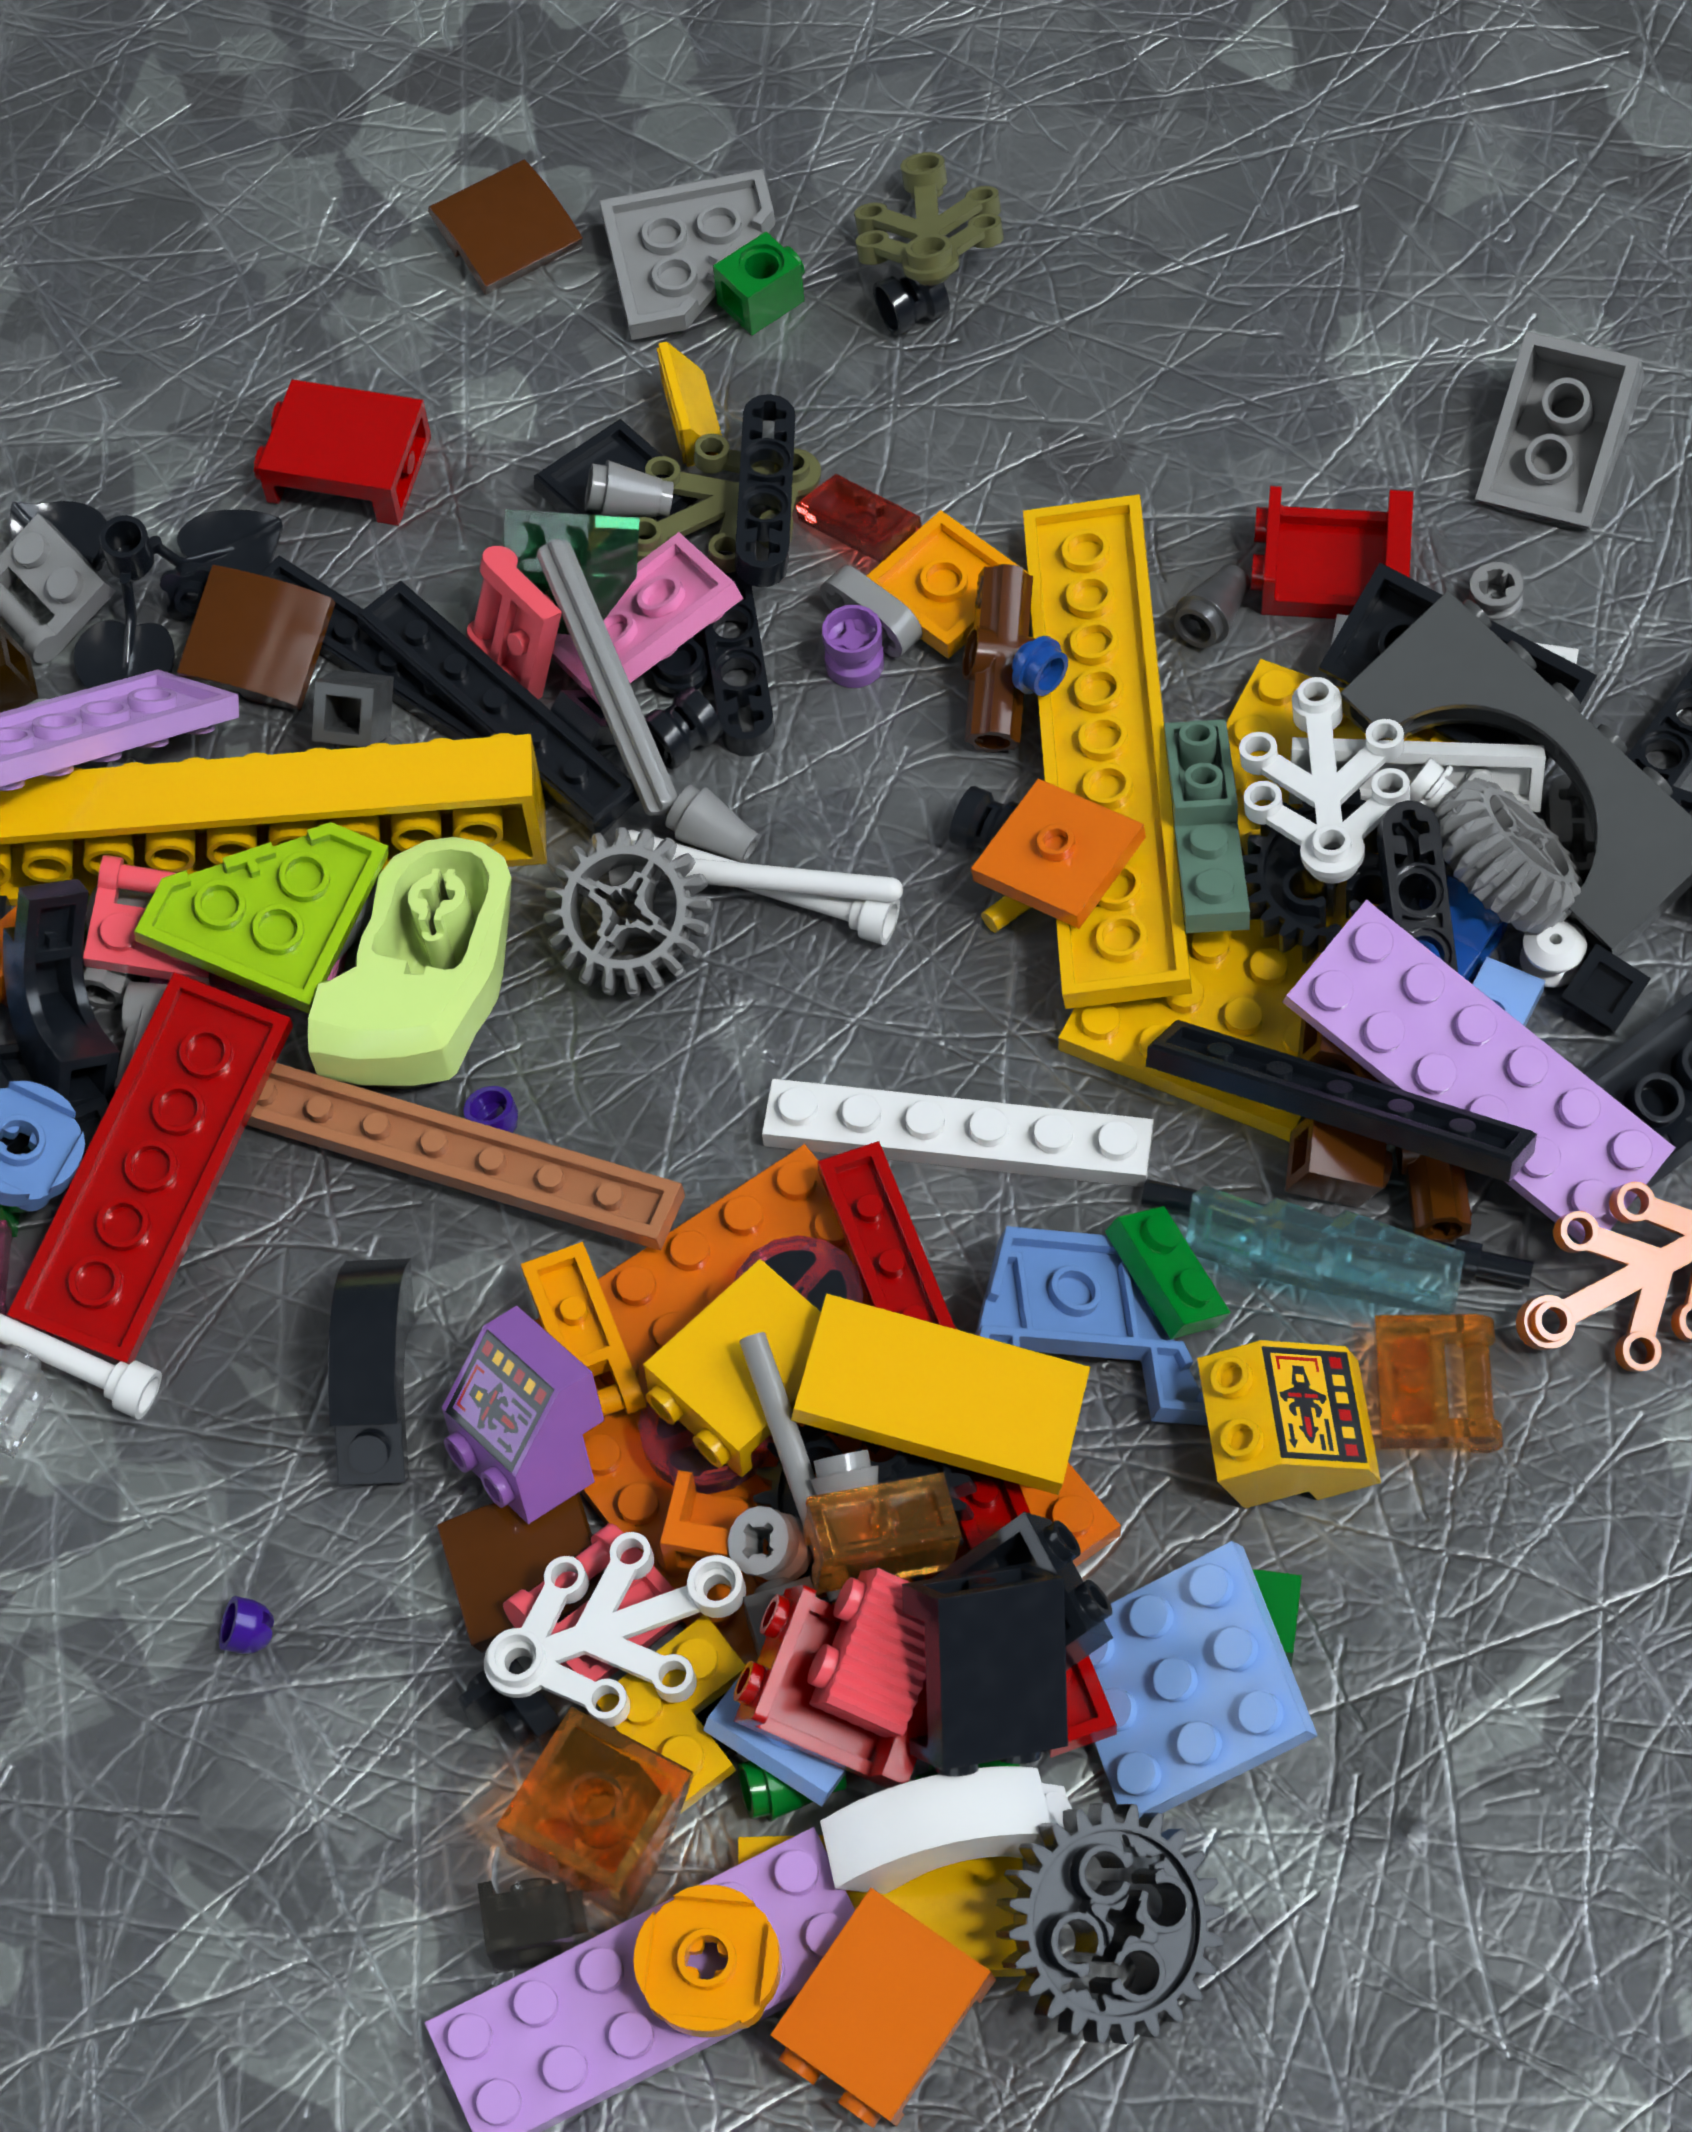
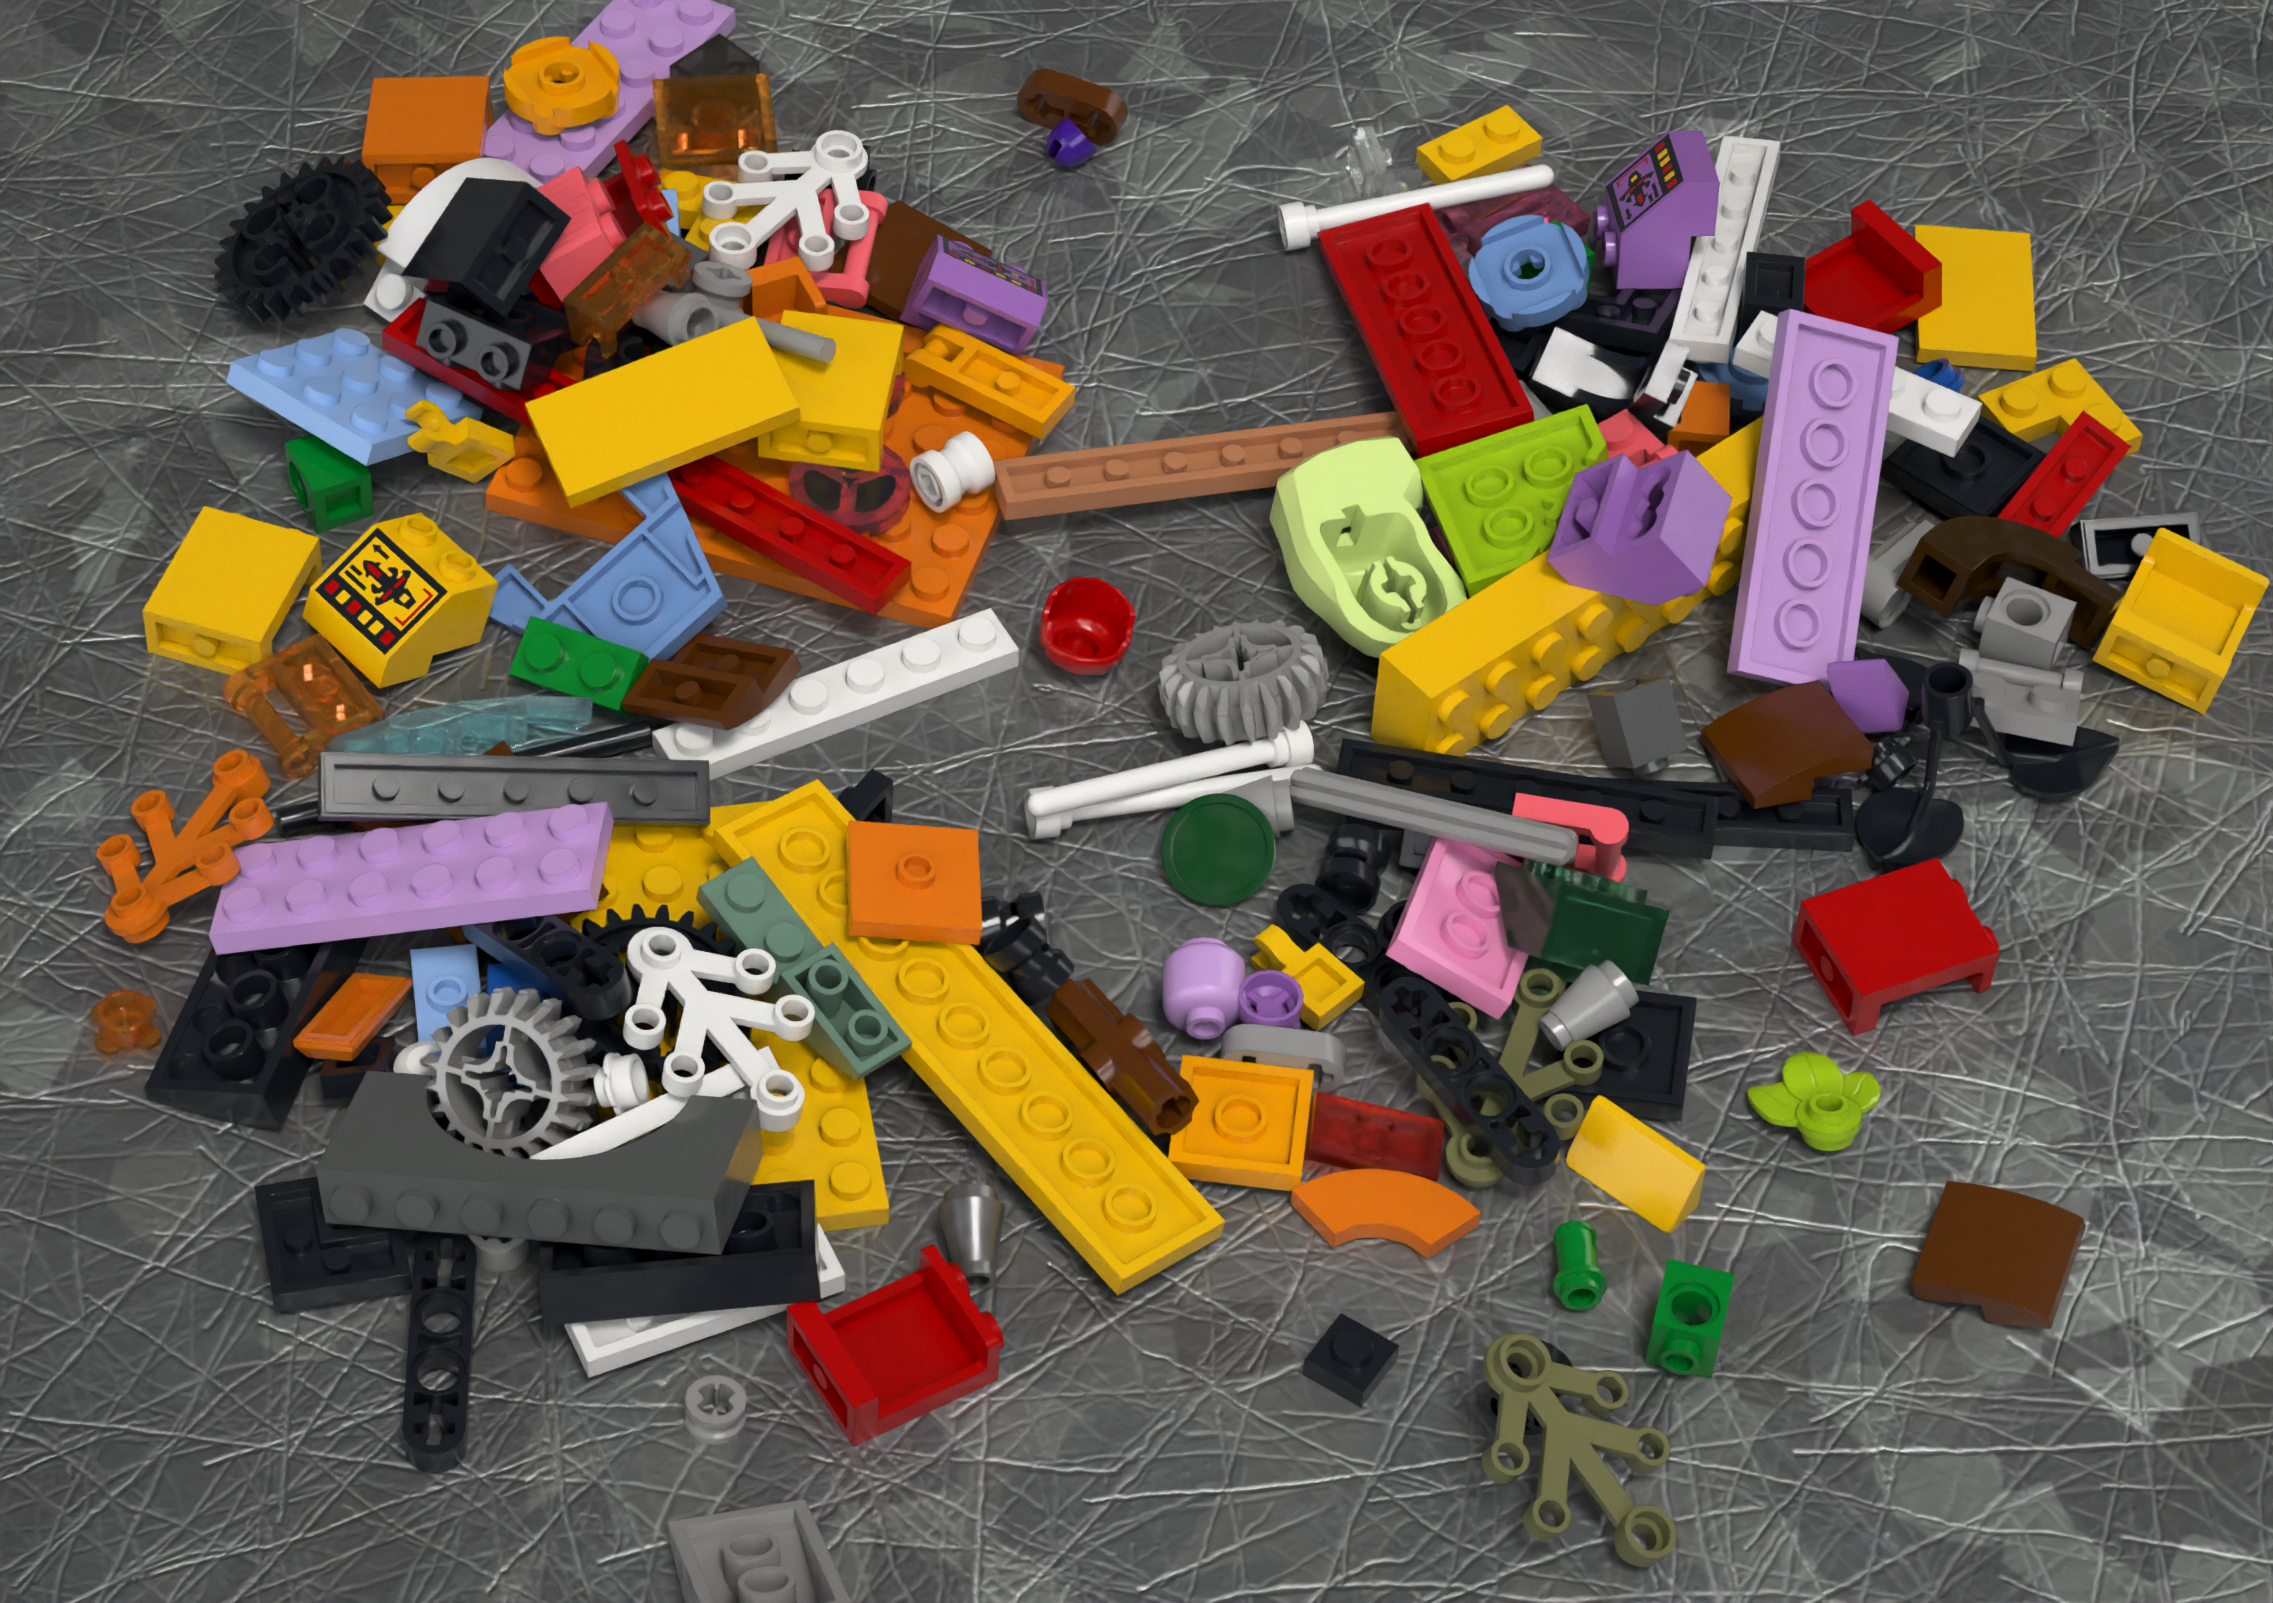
camera: 135 degrees right, 10 degrees down
black arch [328,1258,415,1485] -> none
dark purple hinge [463,1086,518,1133] -> none
light grey plate [600,169,775,340] -> none
blue plate [1012,636,1068,696] -> none
none -> yellow panel [142,506,323,684]
none -> orange tile [293,973,413,1062]
none -> yellow plate [404,400,515,483]
none -> reddish brown slope [620,633,802,731]
none -> black plate [837,768,893,823]
none -> white wheel [910,431,995,513]
none -> black wheel [983,914,1075,1007]
none -> reddish brown beam [1017,69,1128,144]
none -> red hair [1039,577,1136,676]
none -> dark green piece [1161,793,1276,906]
none -> lavender head [1161,937,1248,1039]
none -> yellow plate [1250,924,1365,1032]
none -> orange tile [1290,1169,1481,1259]
none -> black plate [1303,1313,1399,1408]
none -> medium lavender piece [1547,450,1732,606]
none -> green pin [1553,1221,1607,1310]
none -> lime plate [1747,1051,1881,1151]
none -> medium lavender slope [1826,659,1909,733]

